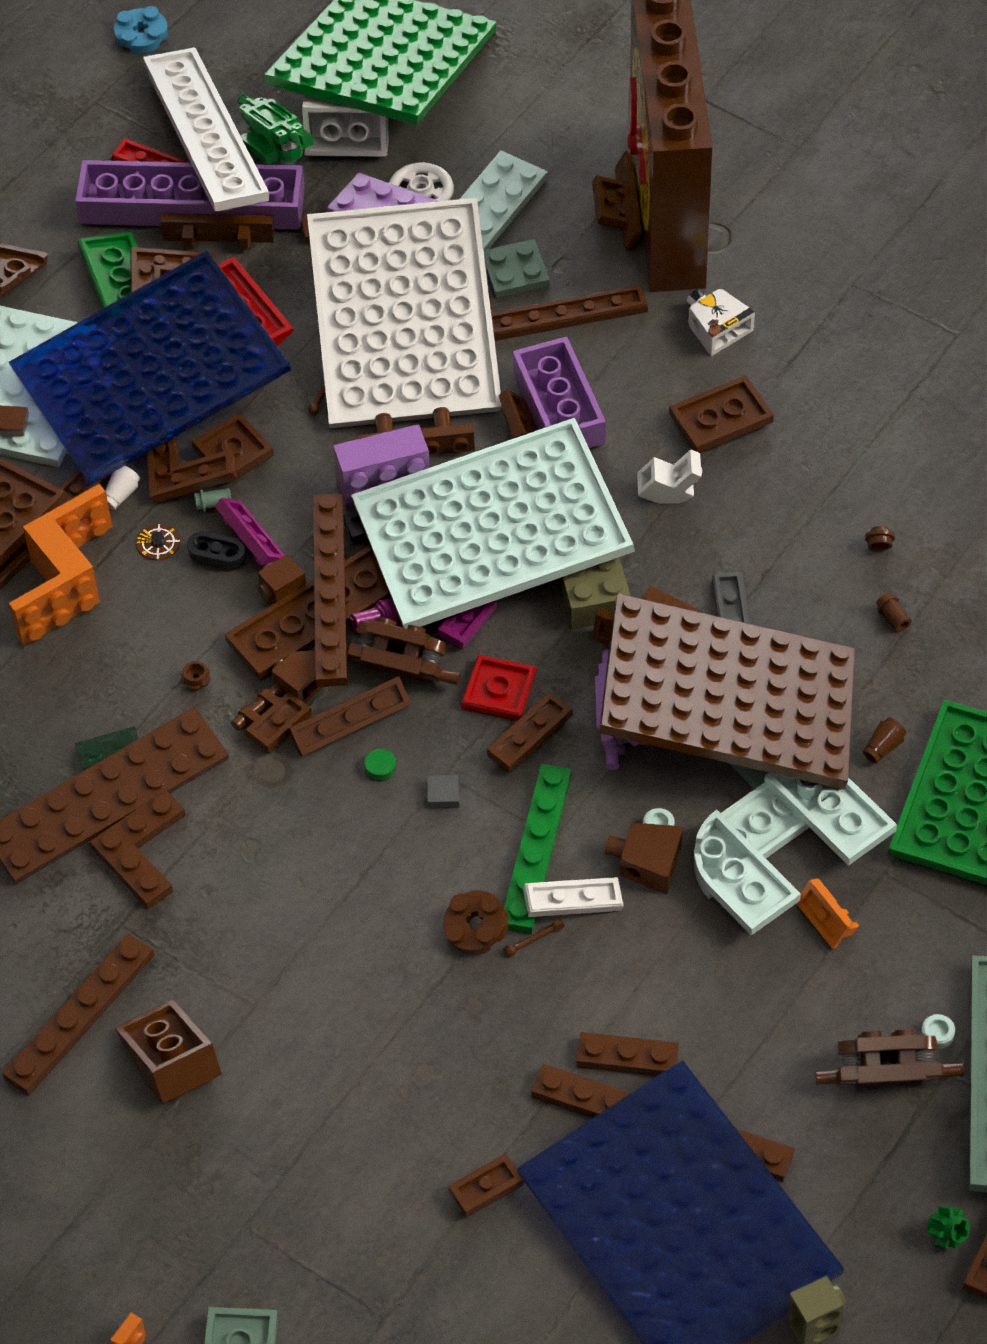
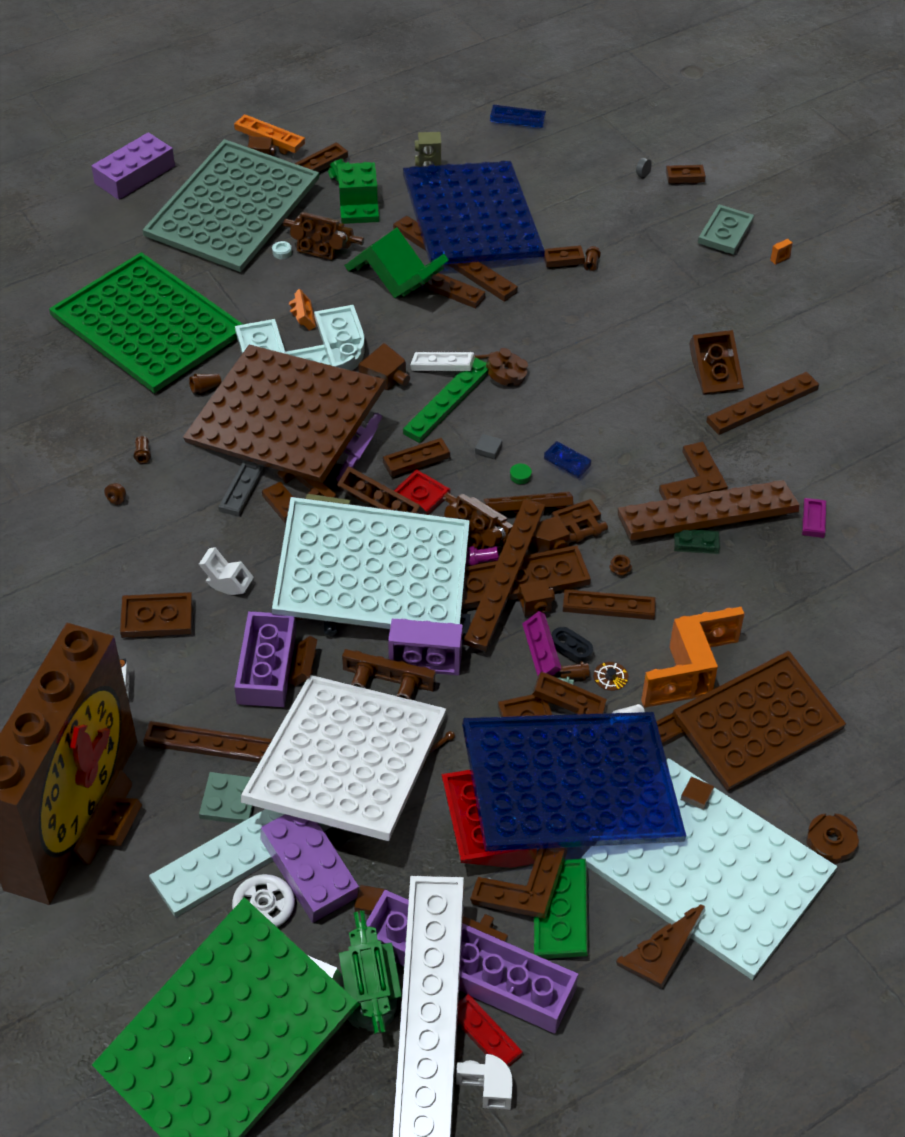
camera: 160 degrees left, 5 degrees down
none -> reddish brown brick [337,466,427,515]
none -> green bracket [338,162,379,224]
none -> green bracket [344,227,449,298]
none -> white brick [456,1054,512,1110]
none -> clear blue plate [544,441,592,478]
none -> reddish brown pin [560,661,590,680]
none -> reddish brown tile [563,589,656,620]
none -> reddish brown pin [584,246,601,271]

